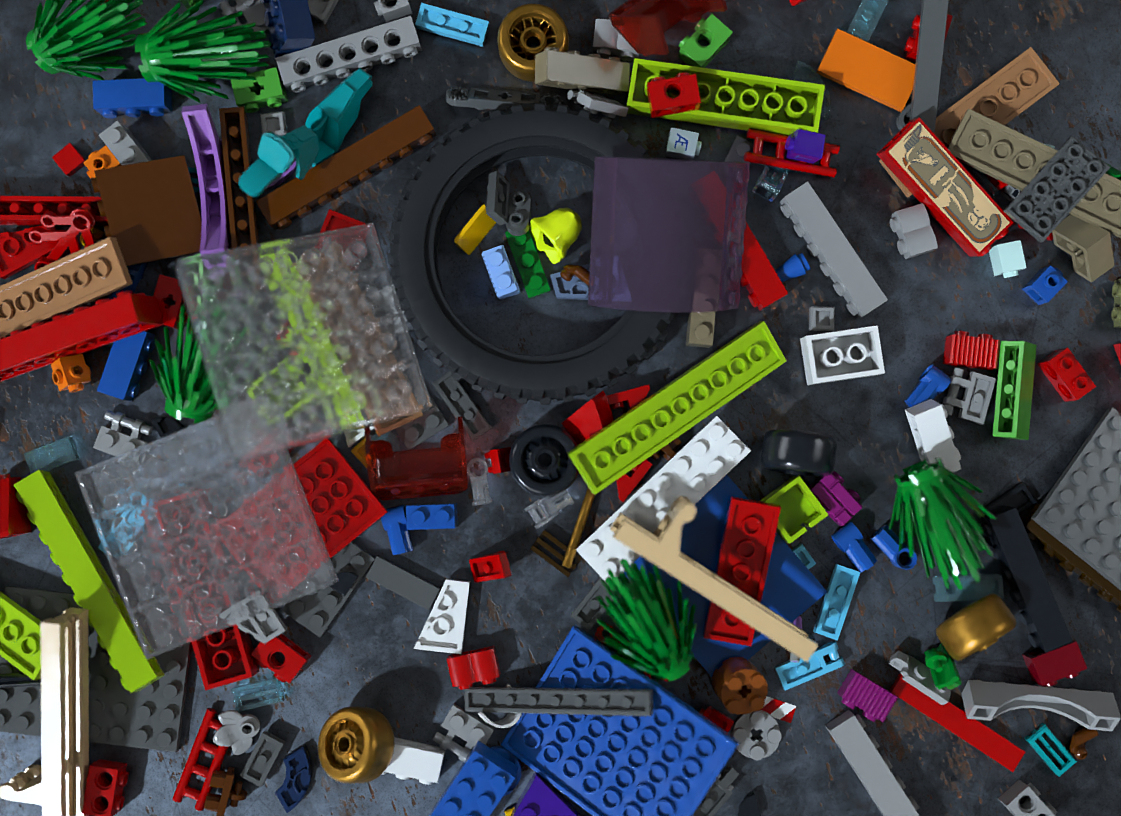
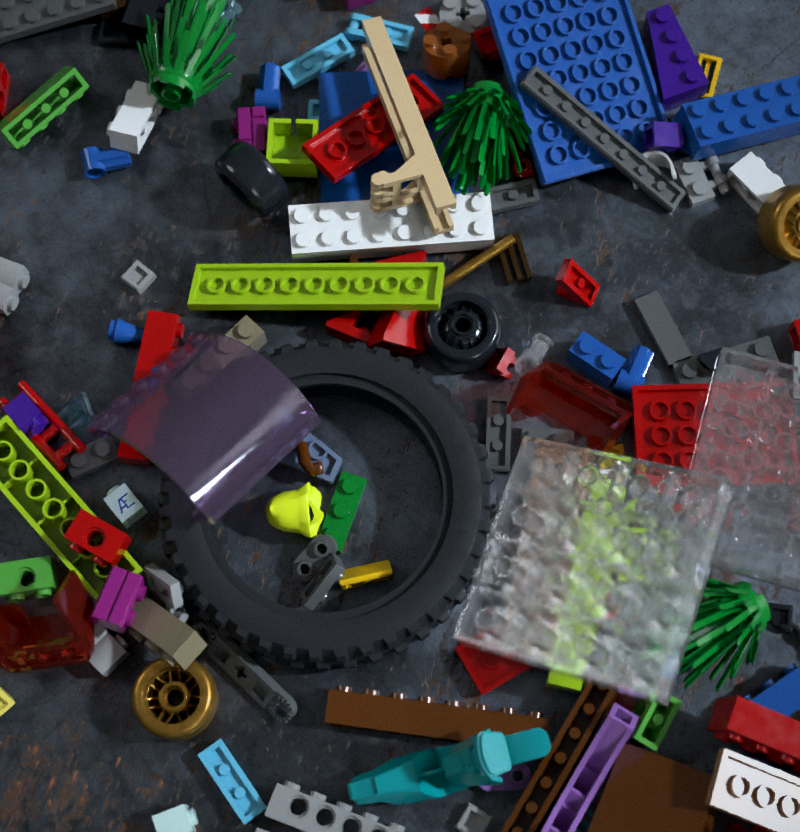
camera: 145 degrees left, 15 degrees down
red brick [153,274,189,329] -> none
white wing [414,579,470,654] -> none
red brick [447,646,501,690] -> none
light blue brick [482,245,520,300] -> none
clear connector [524,489,575,529] -> none
light grey brick [780,182,888,318] -> none
white brick [800,326,885,385] -> none
blue piece [870,524,917,570] -> none
light grey plate [942,368,996,424] -> none
red brick [943,331,1000,370] -> none
none -> magenta brick [90,566,147,634]
none -> dark purple brick [644,121,684,154]

